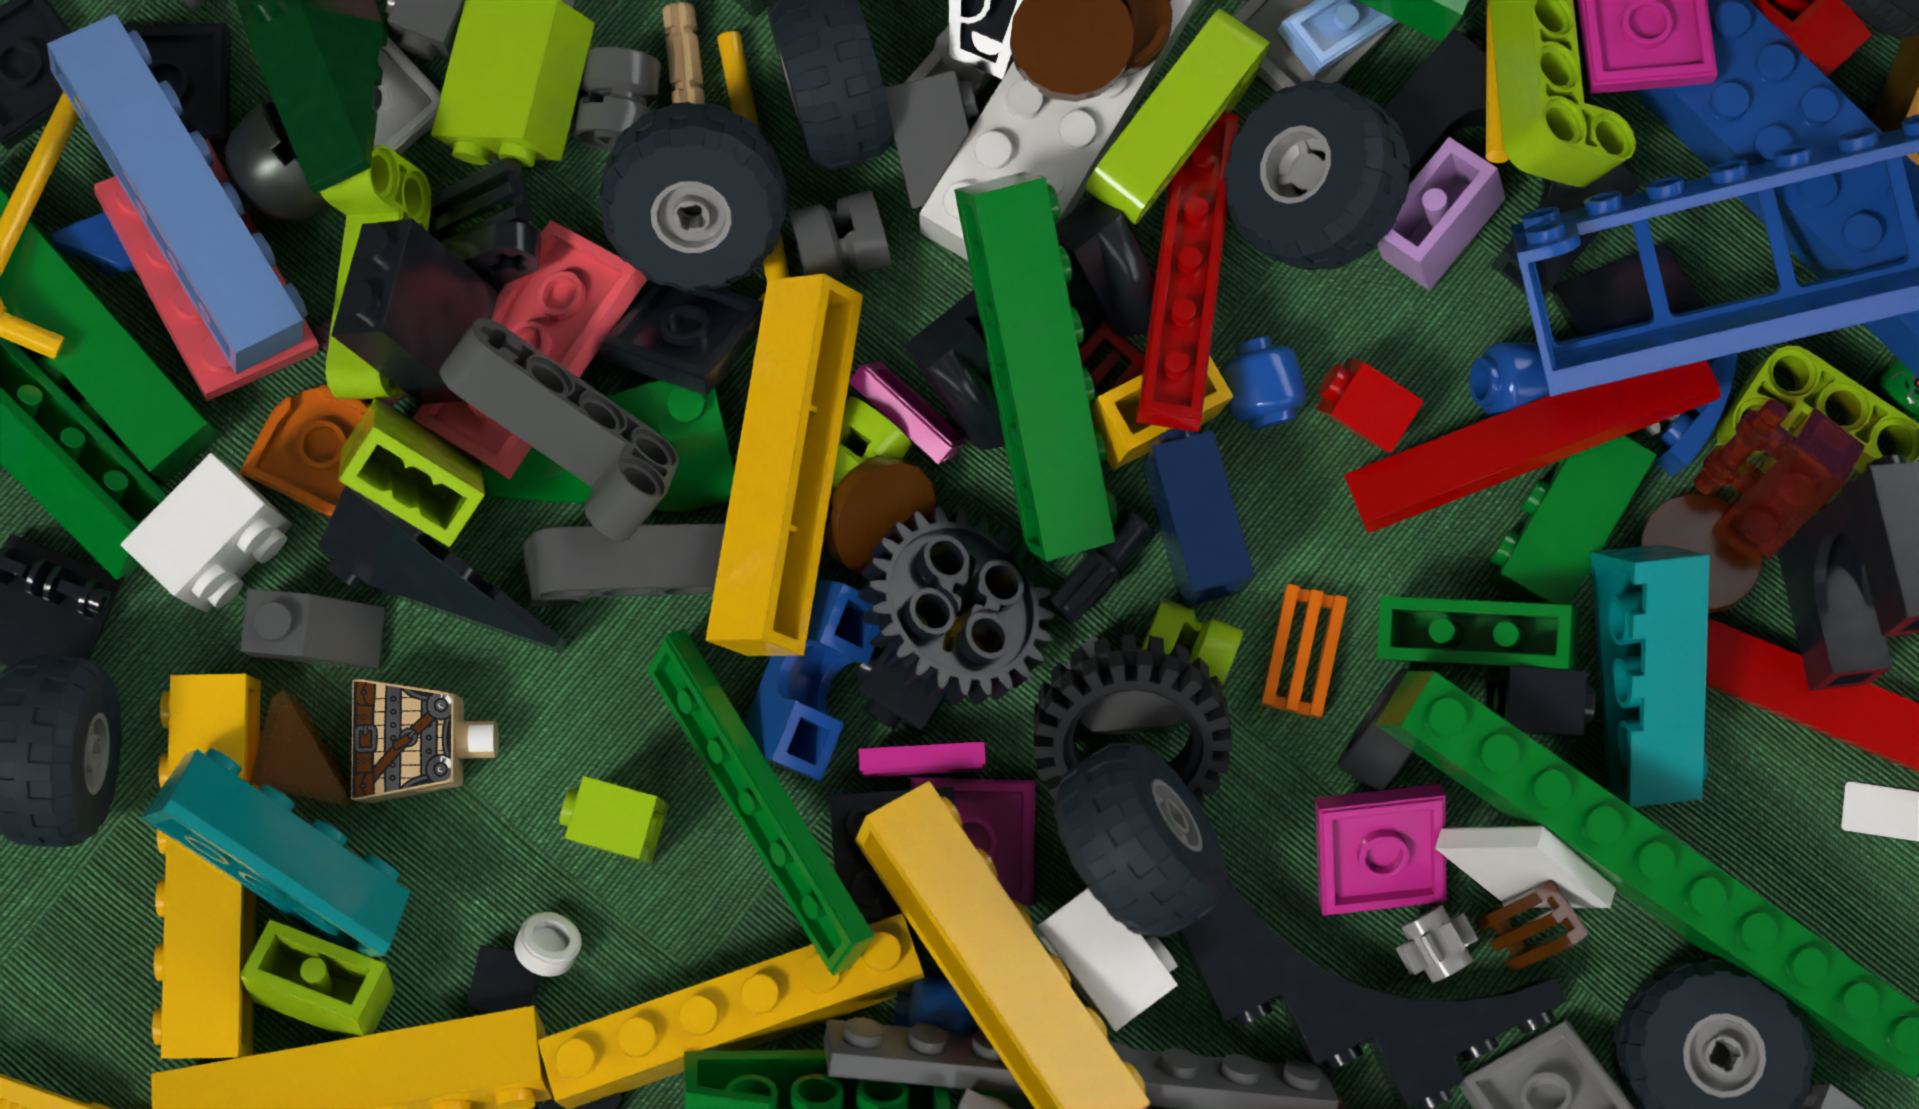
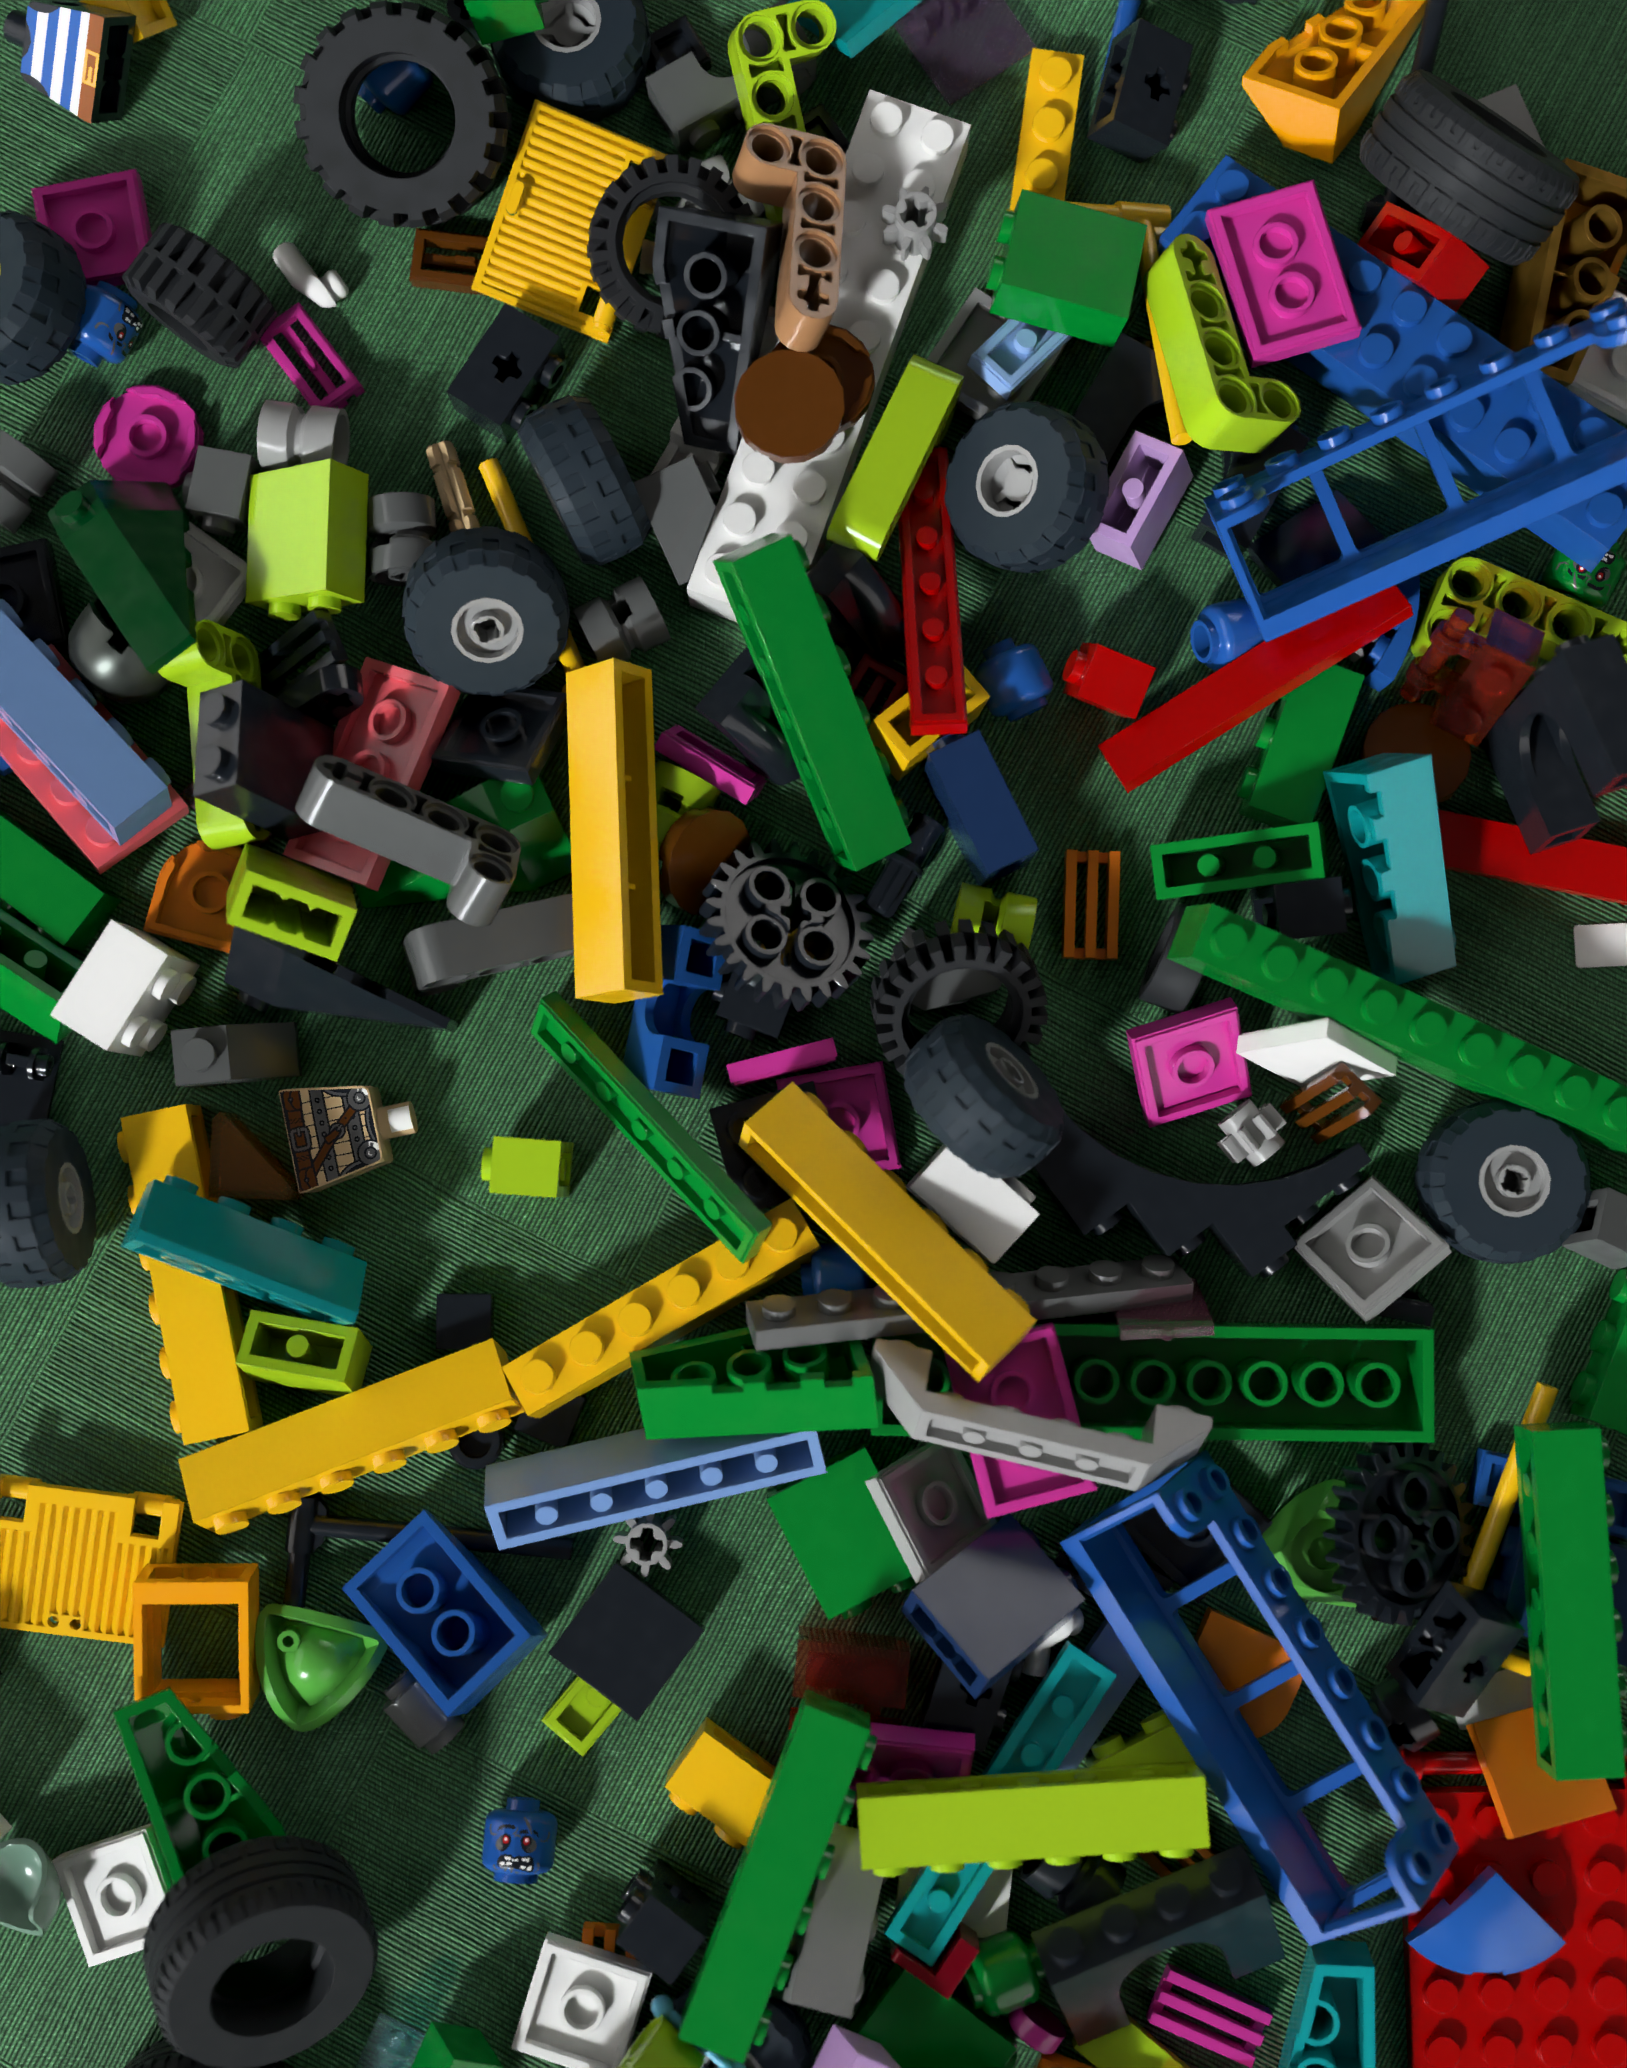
camera: 10 degrees left, 5 degrees up
white tile [514,912,582,977] -> none

